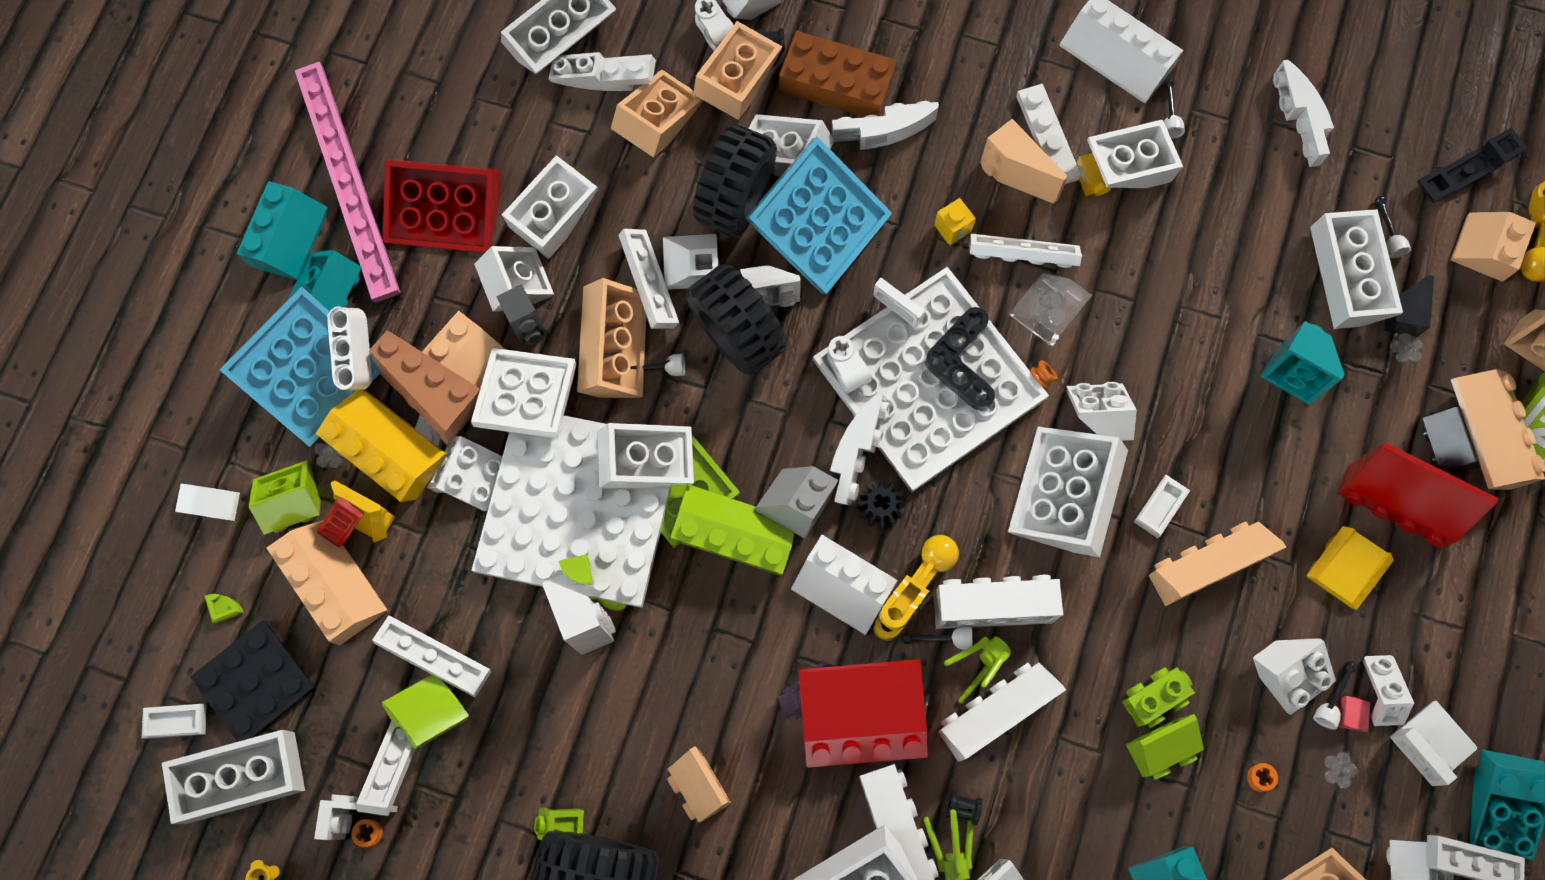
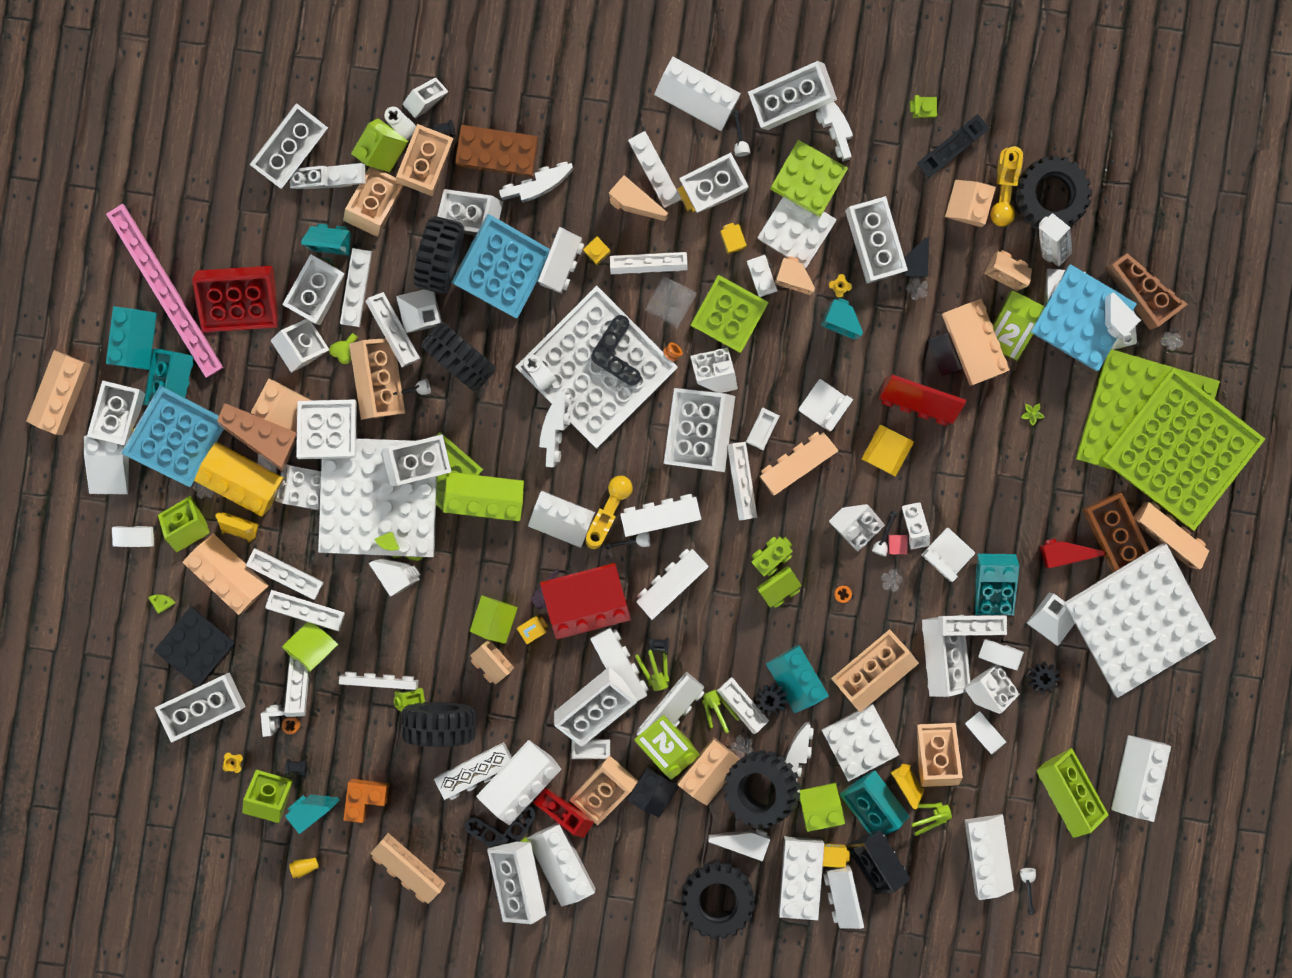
camera: 15 degrees left, 15 degrees up
white tile [142,704,206,739] -> none
red slope [317,497,364,547] -> none
white beam [327,307,372,390] -> none
dark grey slope [496,284,547,347] -> none
white slope [740,265,800,307] -> none
light grey slope [755,466,839,539] -> none
black gear [856,480,906,530] -> none
white tile [873,278,925,327] -> none
lime plant [944,636,1011,704] -> none
white hinge [1375,196,1411,258] -> none
none -> light nougat slope [27,350,90,435]
none -> white slope [84,436,129,494]
none -> white slope [87,381,145,446]
none -> white plate [246,548,324,600]
none -> teal slope [301,224,352,256]
none -> lime rock [329,333,358,364]
none -> white plate [339,672,418,690]
none -> white plate [340,248,372,327]
none -> lime slope [351,118,409,172]
none -> lime slope [470,595,518,644]
none -> yellow brick [517,615,548,644]
none -> white slope [538,227,584,294]
none -> lime plate [690,275,769,353]
none -> yellow brick [720,223,747,254]
none -> white plate [727,442,757,520]
none -> white plate [747,255,777,297]
none -> white brick [748,61,837,130]
none -> white plate [757,197,837,269]
none -> lime plate [770,140,848,217]
none -> light nougat slope [775,256,815,295]
none -> white bracket [798,379,853,432]
none -> yellow plate [829,274,852,297]
none -> lime bracket [909,95,937,118]

